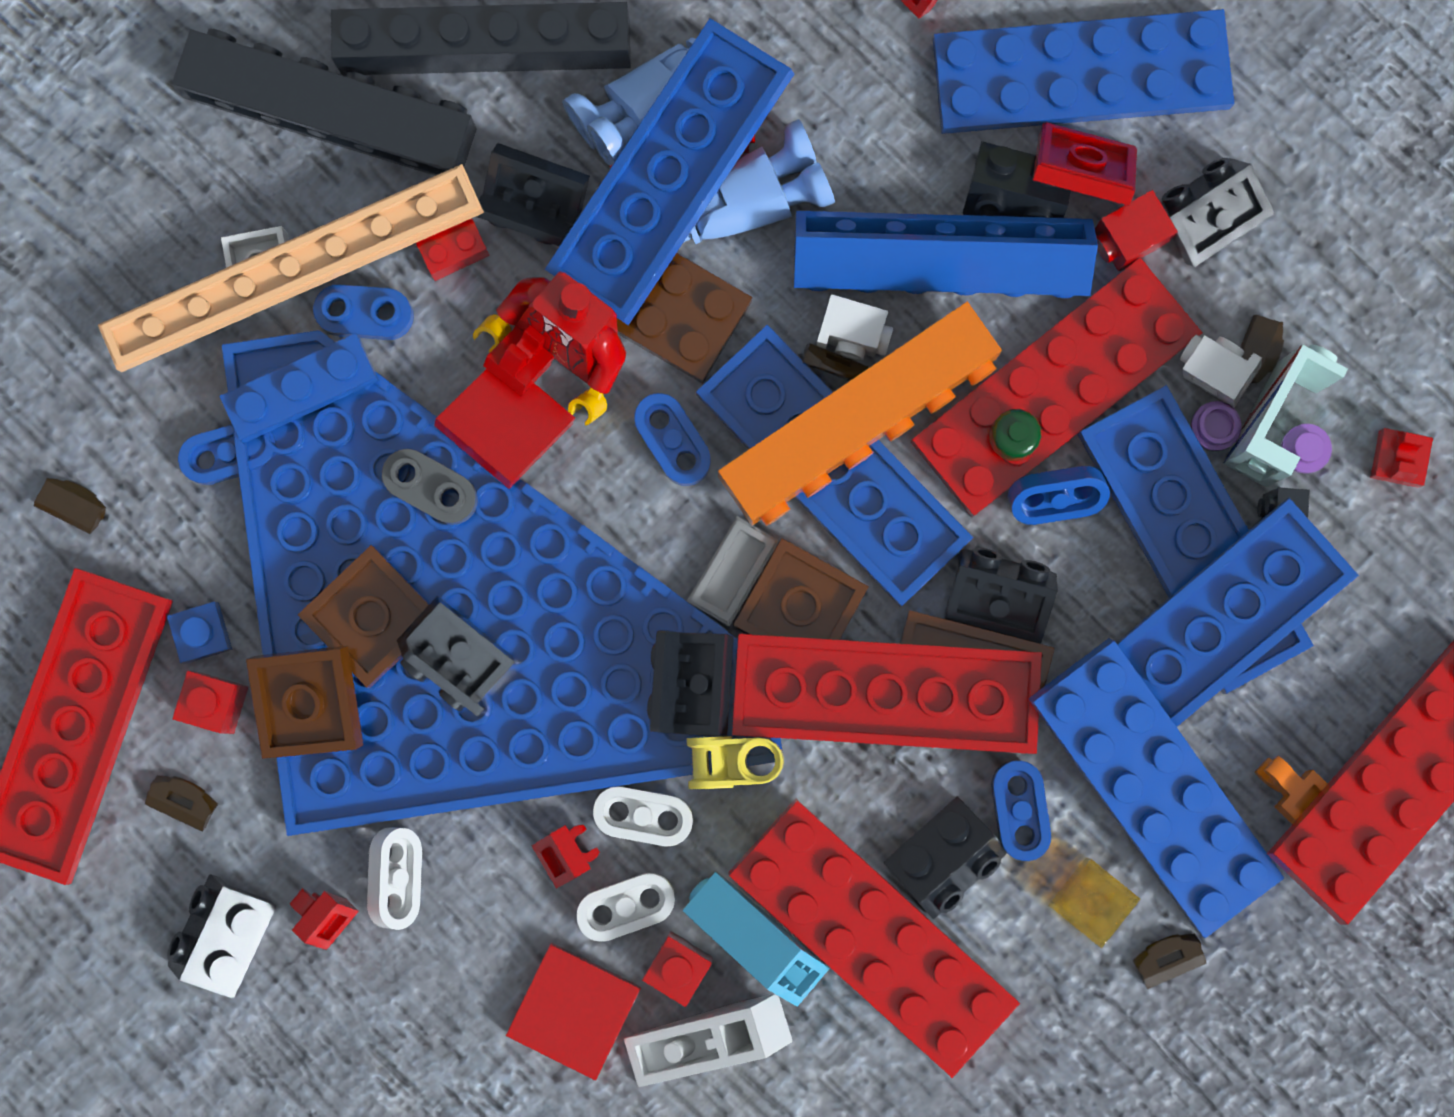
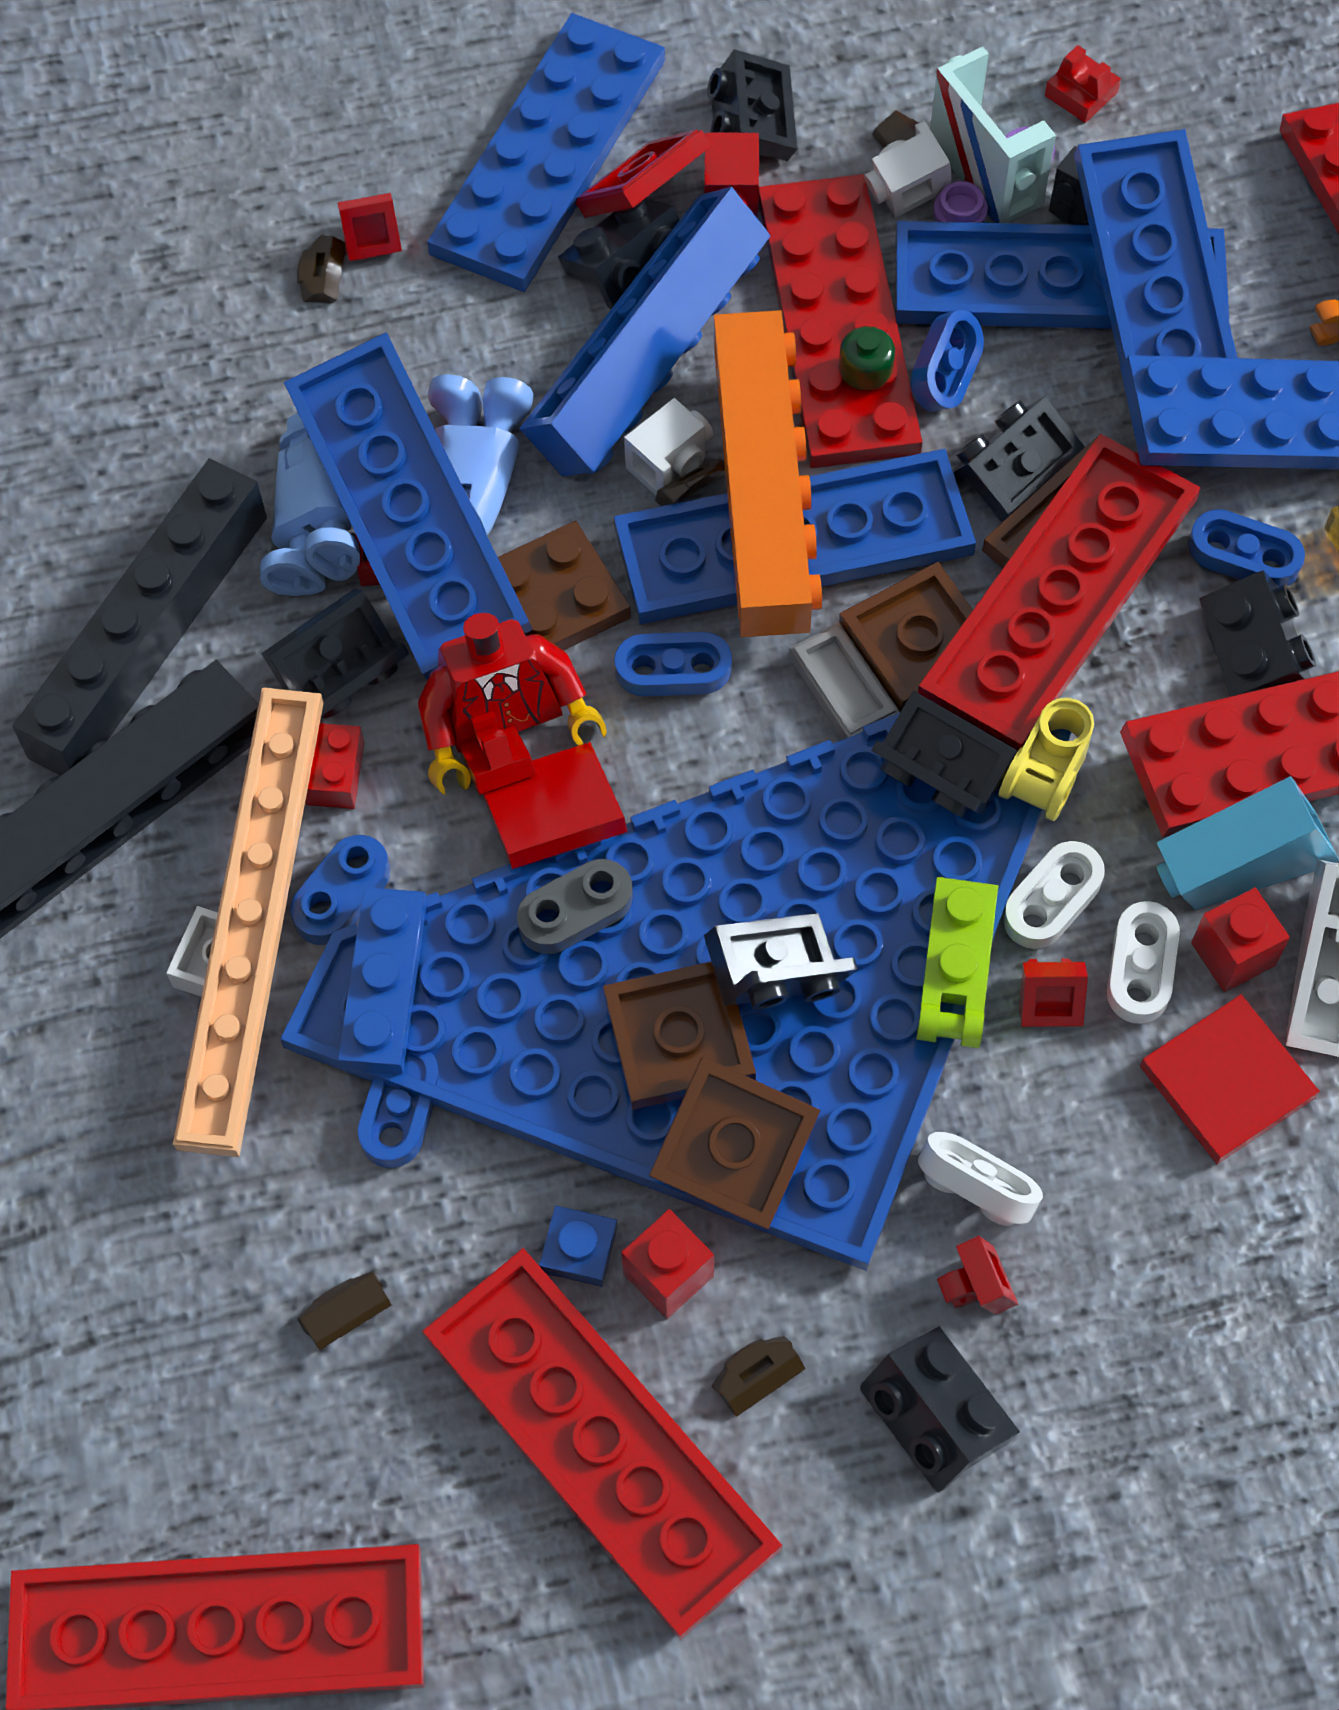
camera: 60 degrees left, 20 degrees down
none -> lime plate [916,877,998,1049]

